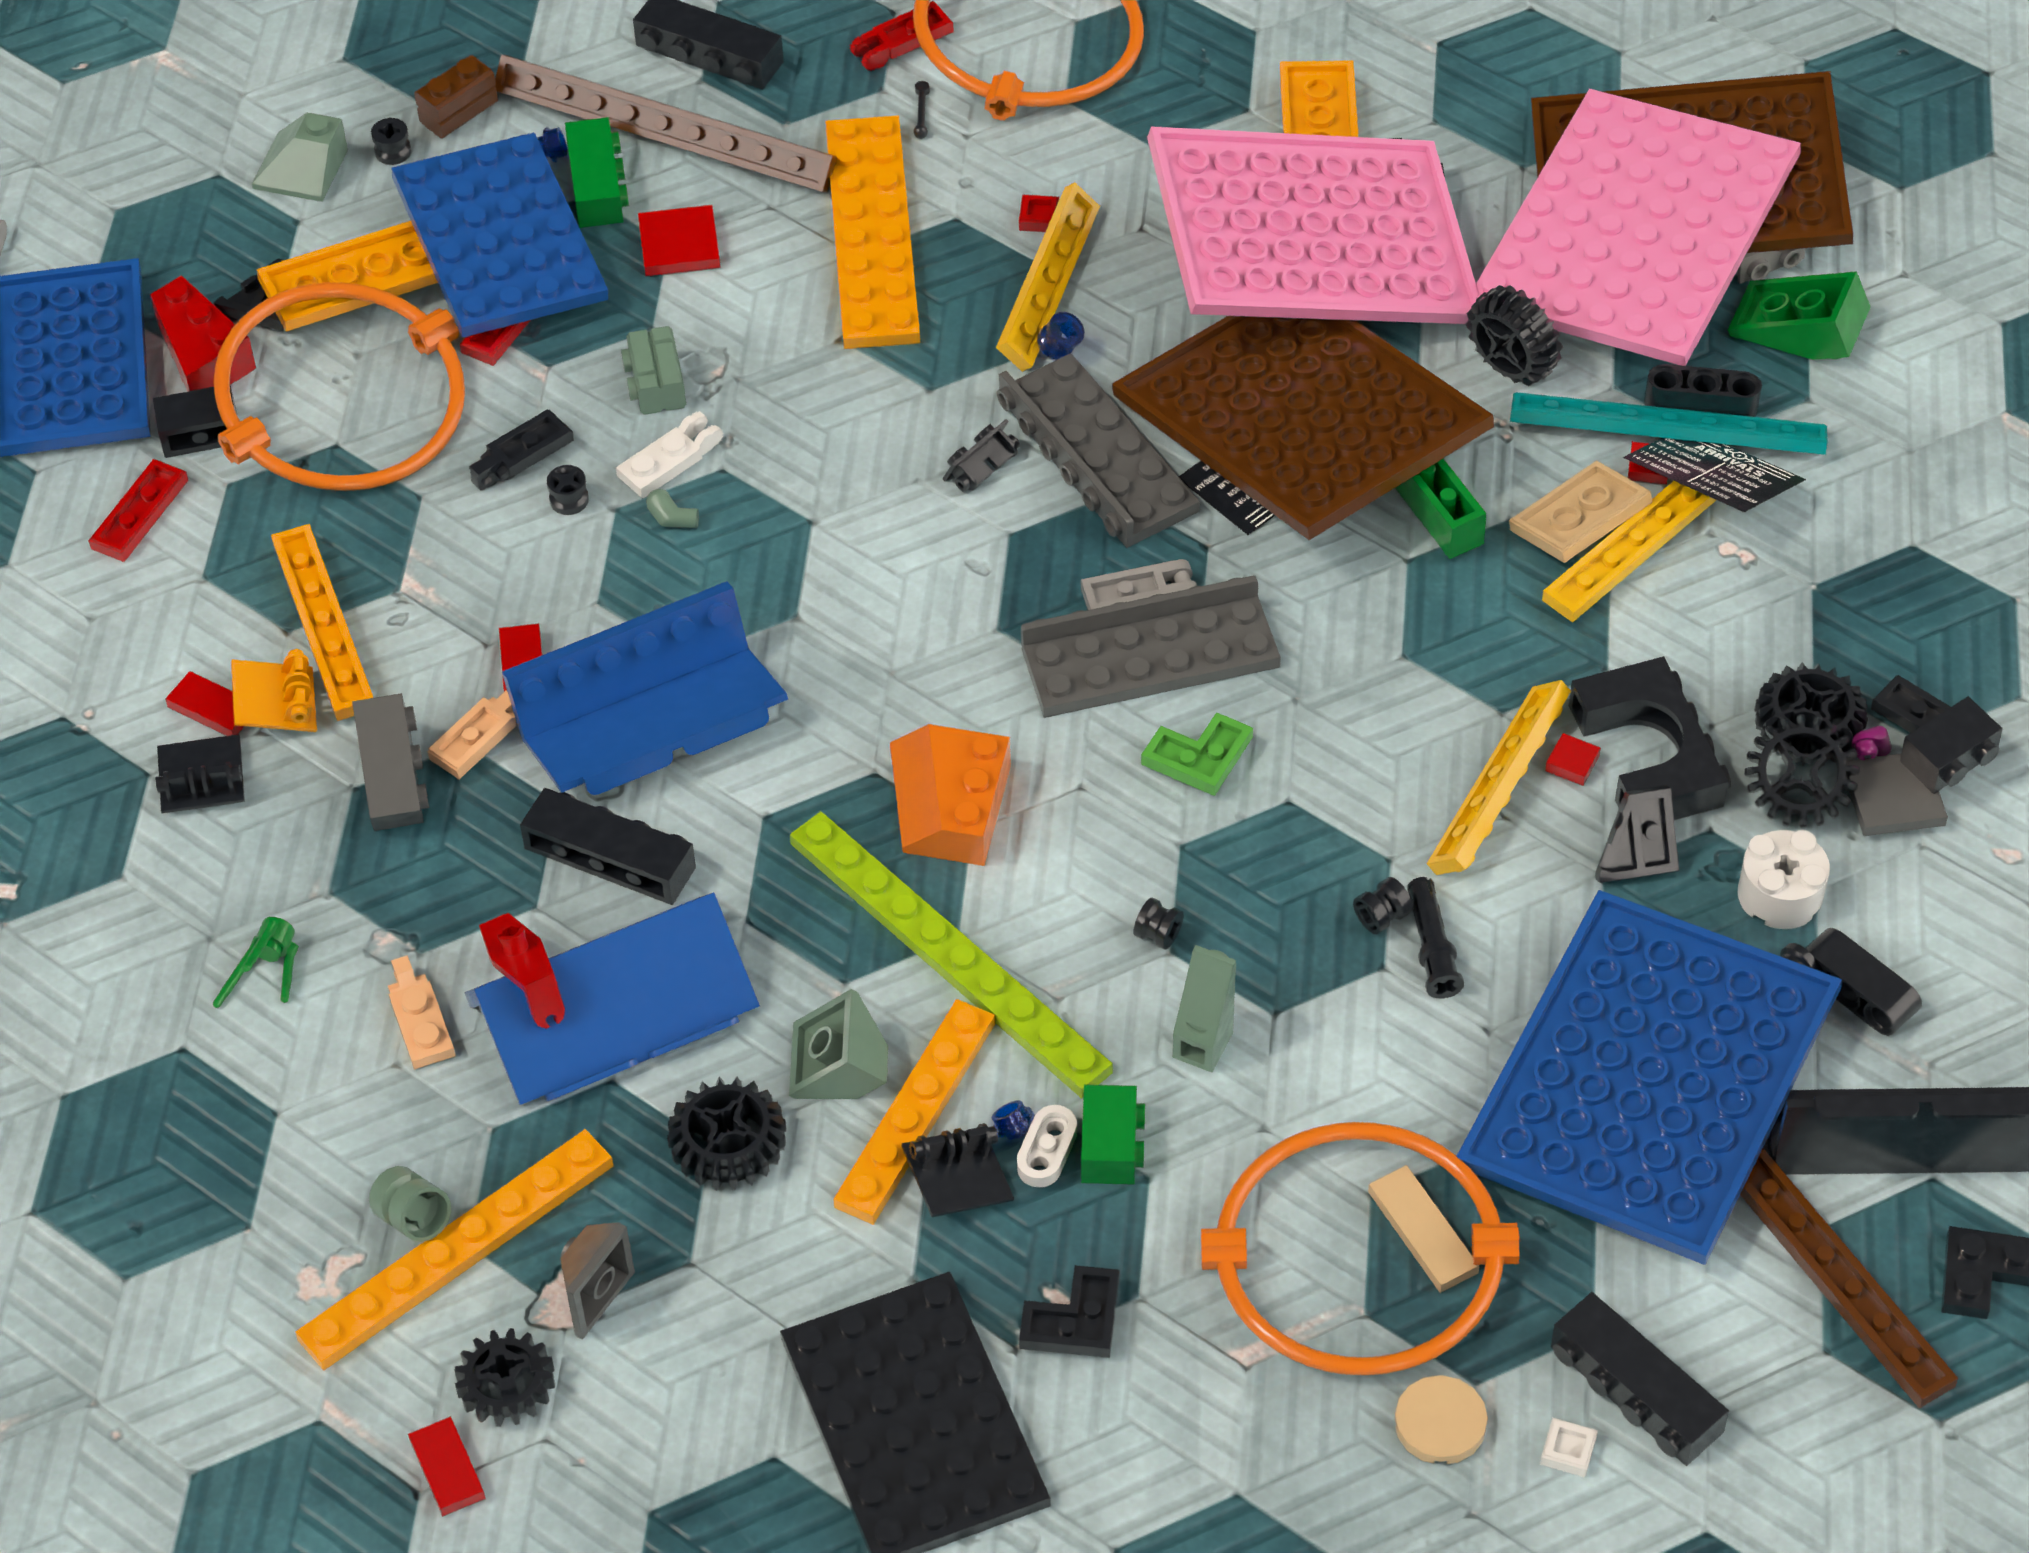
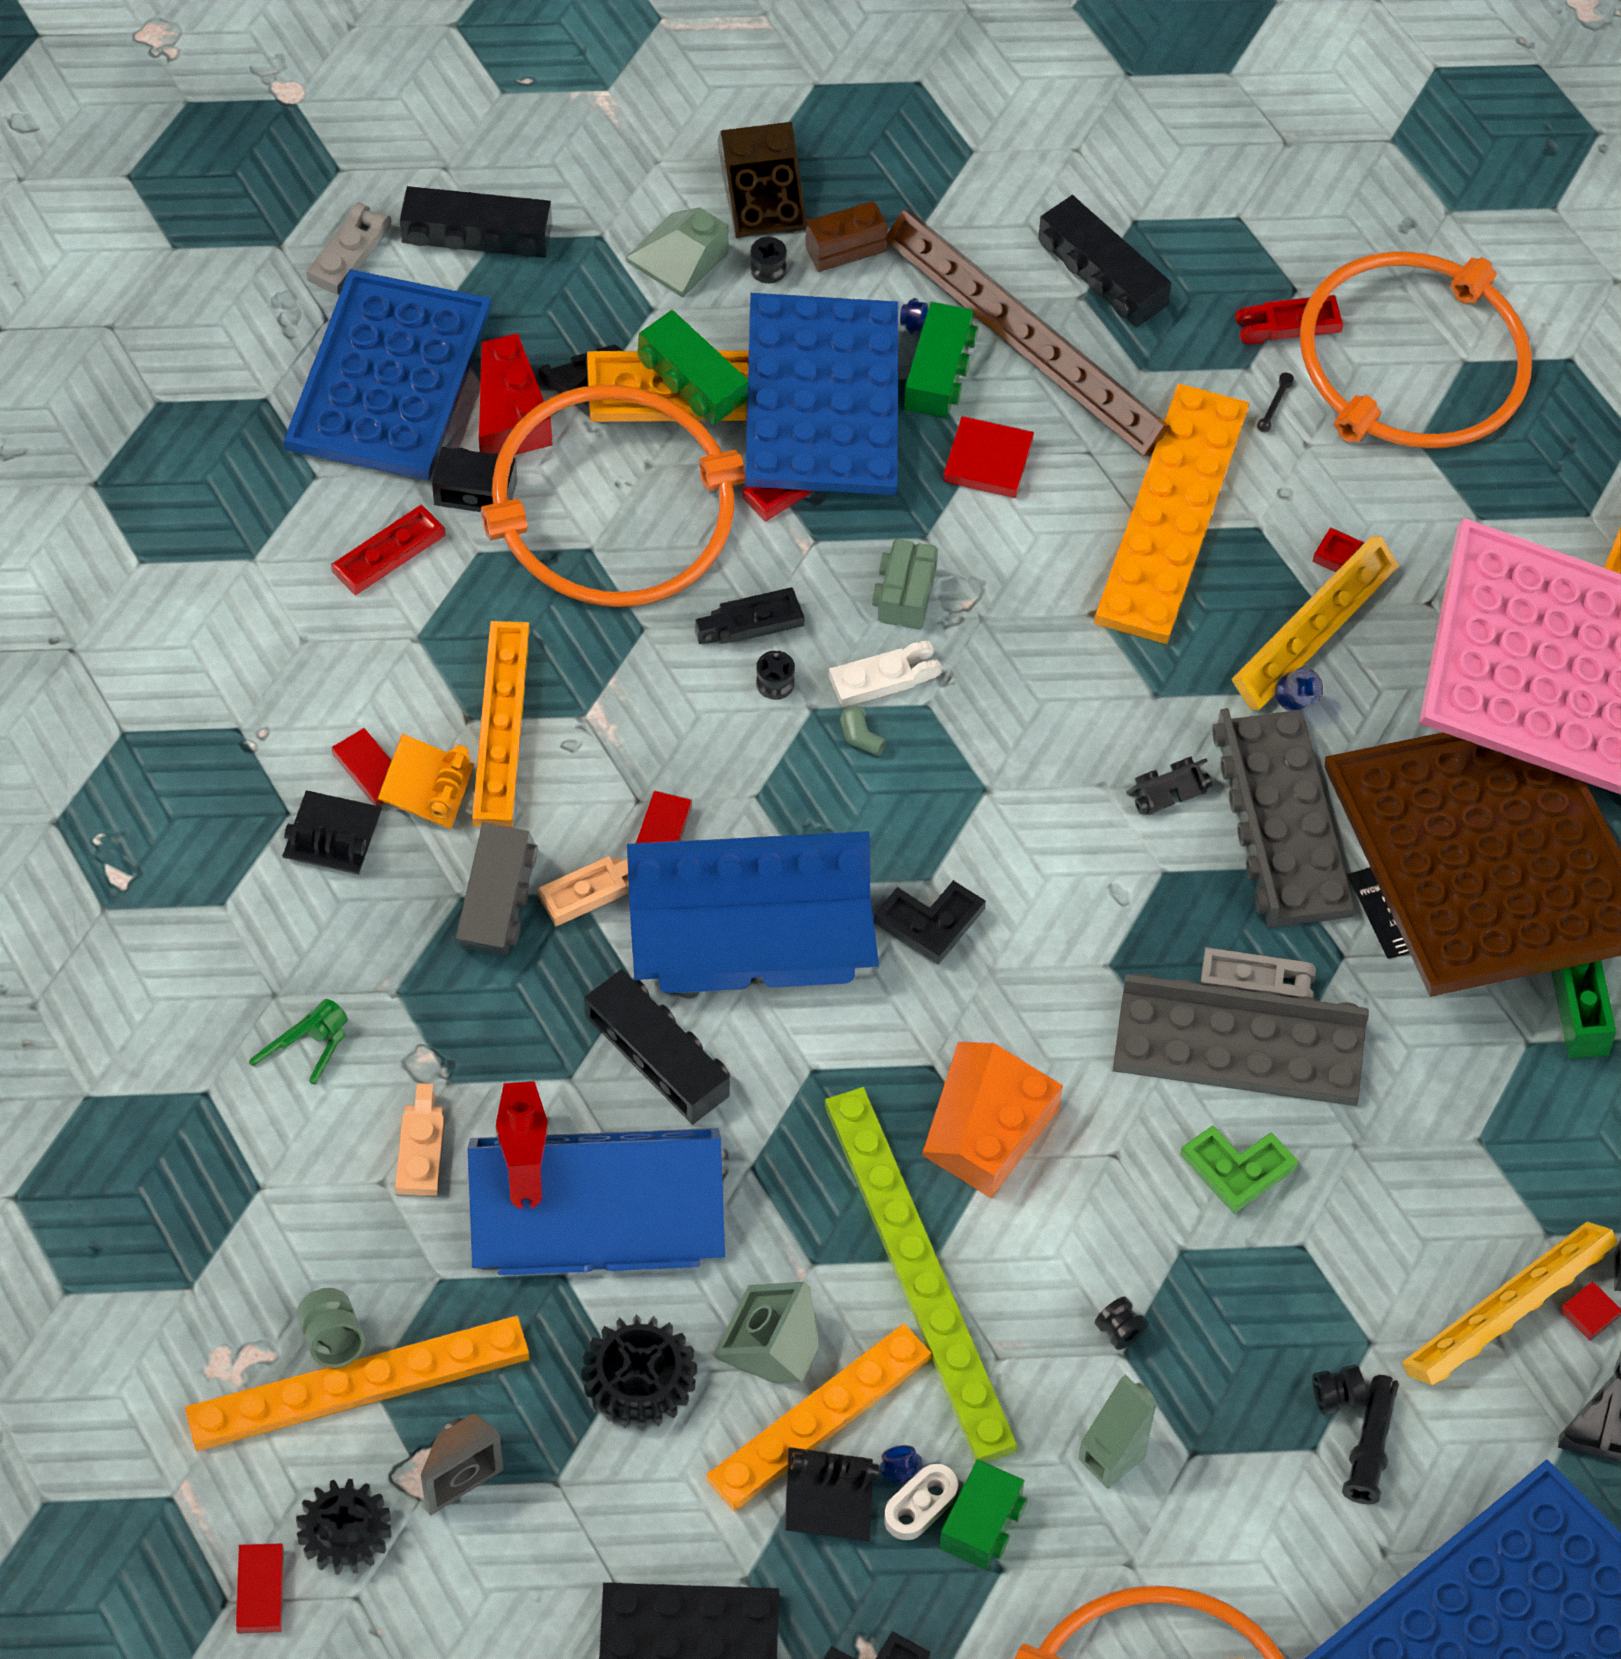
camera: 20 degrees right, 5 degrees up
none -> black brick [400,186,552,258]
none -> green brick [637,309,749,426]
none -> dark brown slope [717,122,807,238]
none -> black plate [873,880,986,964]

